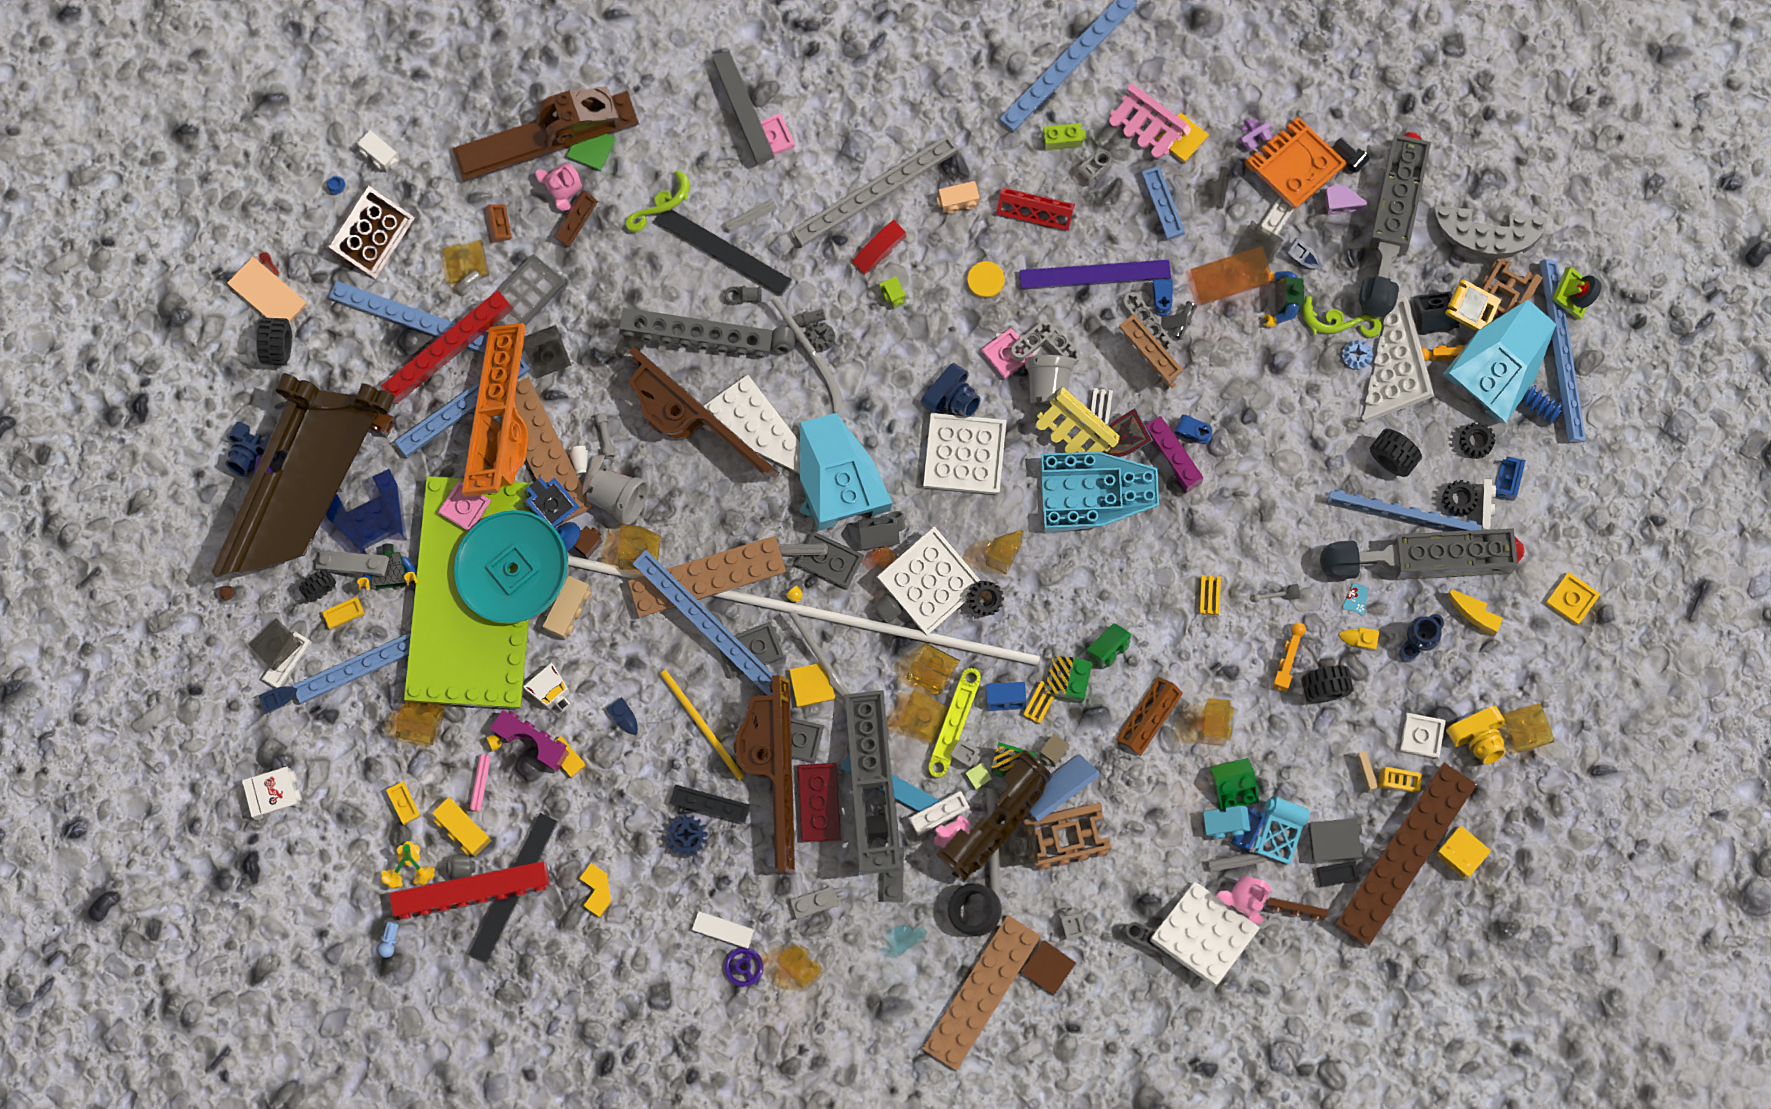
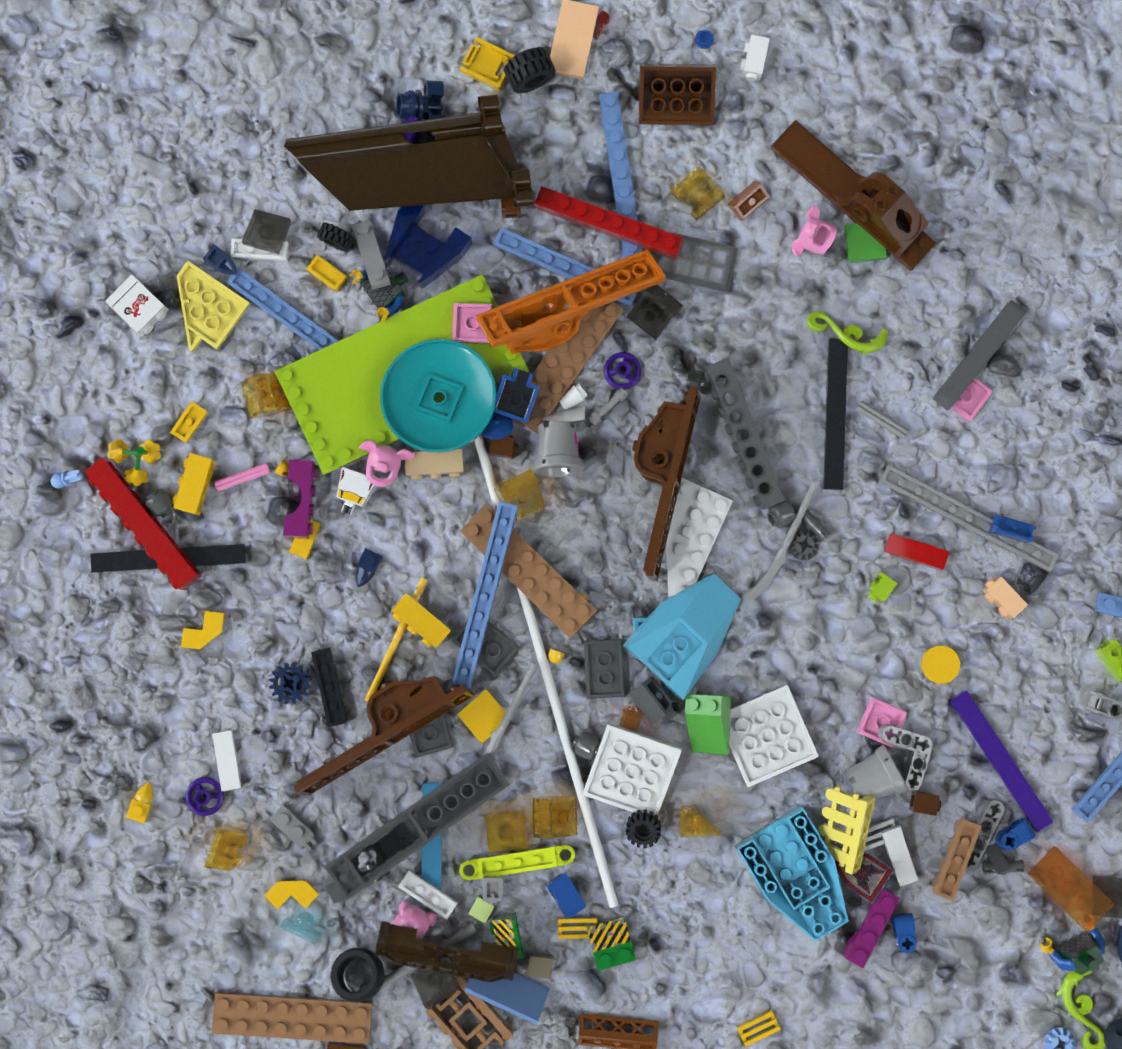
camera: 55 degrees right, 10 degrees up
reddish brown hinge [219,586,234,600] -> none
reddish brown plate [553,190,598,247] -> none
dark grey connector [725,286,762,305] -> none
light grey axle [778,543,828,556] -> none
dark red tile [798,763,841,843] -> none
dark blue beam [921,363,981,417] -> none
red fence [996,187,1075,231] -> none
green slope [1086,623,1131,670] -> none
none -> yellow plate [126,782,153,823]
none -> light yellow wing [177,260,251,352]
none -> yellow tile [264,880,320,909]
none -> bright pink piece [359,440,416,487]
none -> yellow brick [391,592,451,648]
none -> yellow container [459,37,515,91]
none -> dark purple piece [604,352,642,390]
none -> bright green slope [685,694,731,755]
none -> white tile [880,825,918,887]
none -> reddish brown brick [909,791,941,816]
none -> blue hinge [990,514,1036,544]

